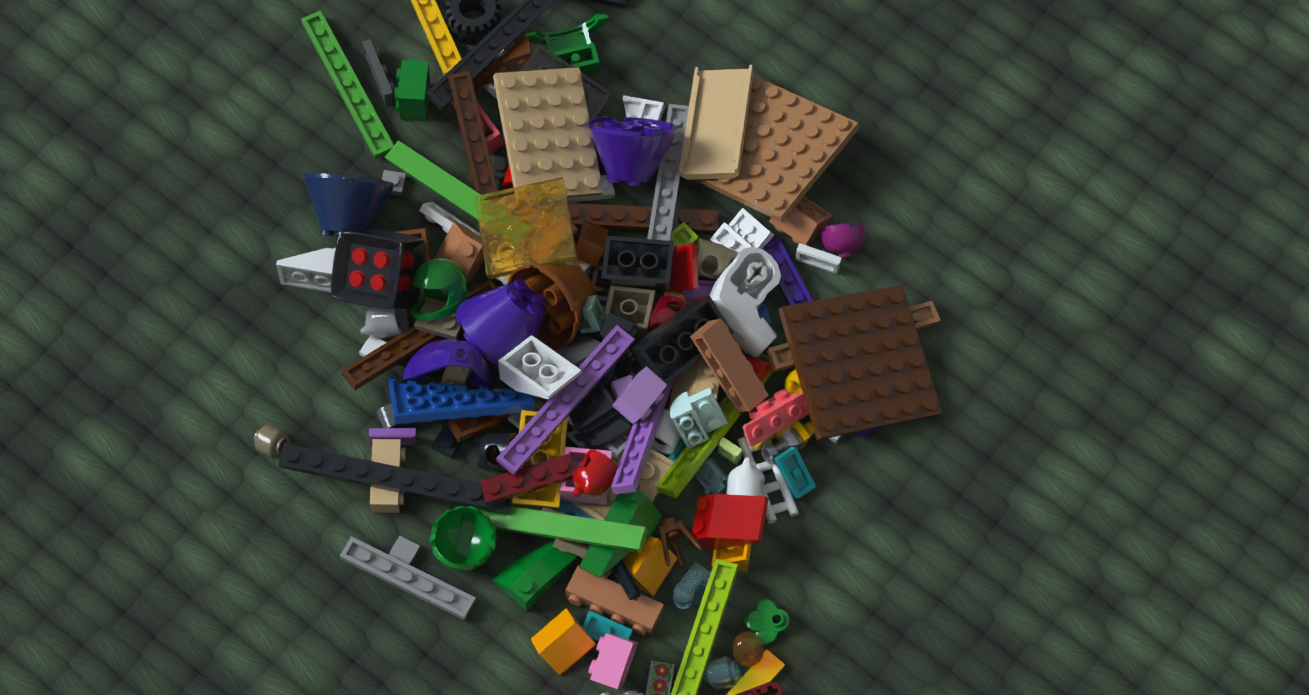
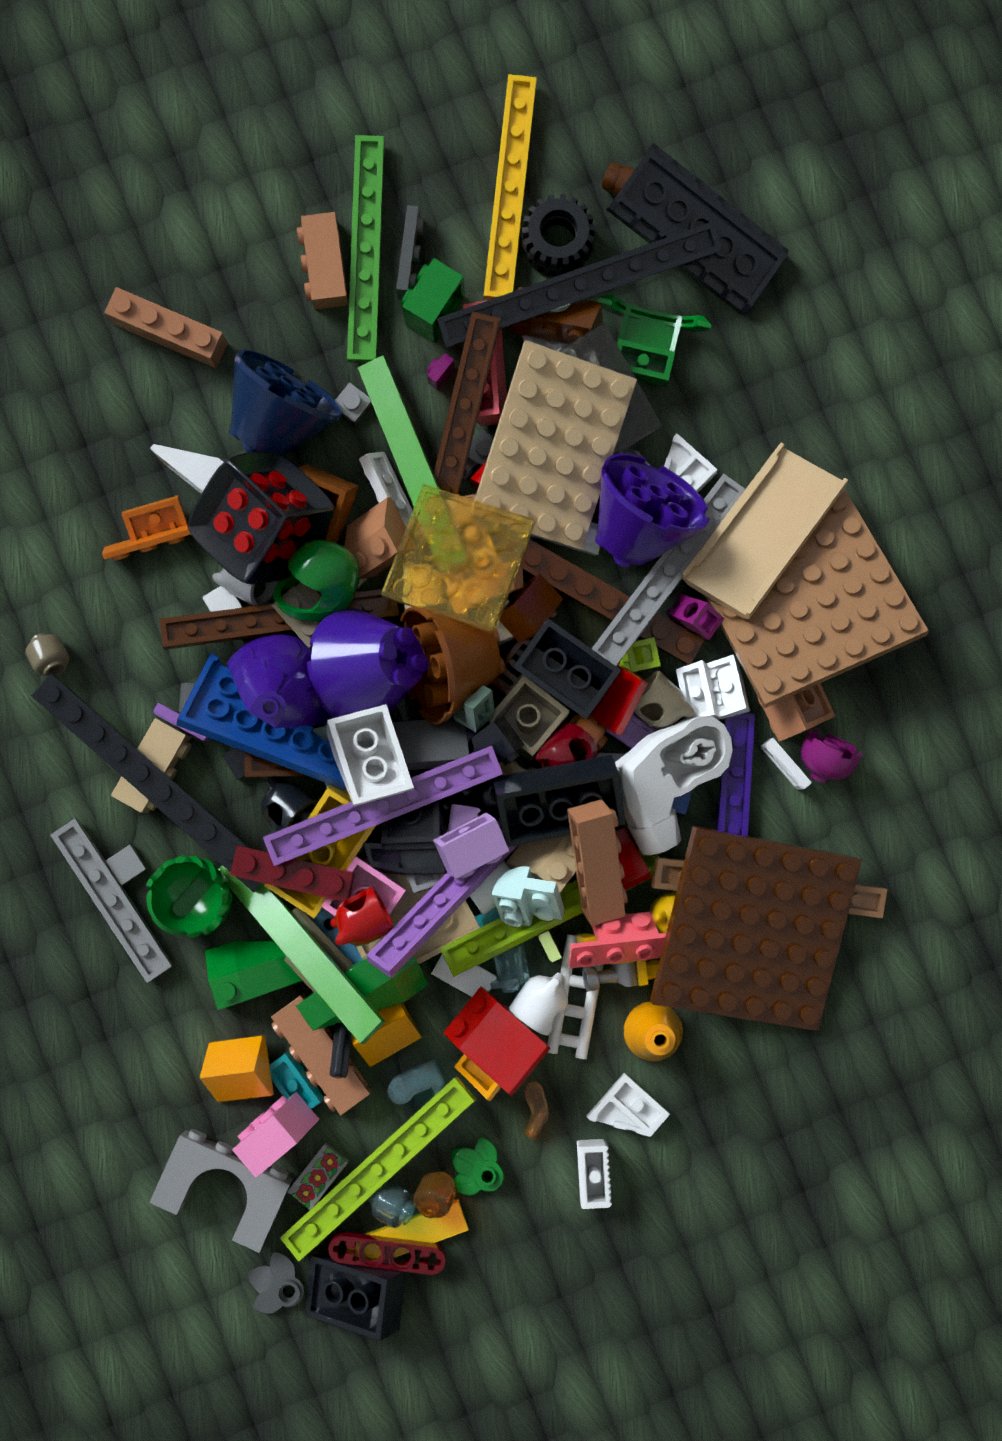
camera: 30 degrees right, 20 degrees up
reddish brown plant [658,518,703,567] -> none
teal plate [774,447,816,499] -> none
none -> orange bracket [102,495,191,561]
none -> nougat brick [104,287,228,369]
none -> nougat brick [297,212,349,310]
none -> magenta plate [427,353,455,390]
none -> white tile [431,955,497,997]
none -> clear orange arm [523,1082,550,1140]
none -> white brick [577,1139,612,1209]
none -> white wing [587,1073,670,1137]
none -> light orange cone [623,1002,683,1061]
none -> magenta leg [666,594,724,640]

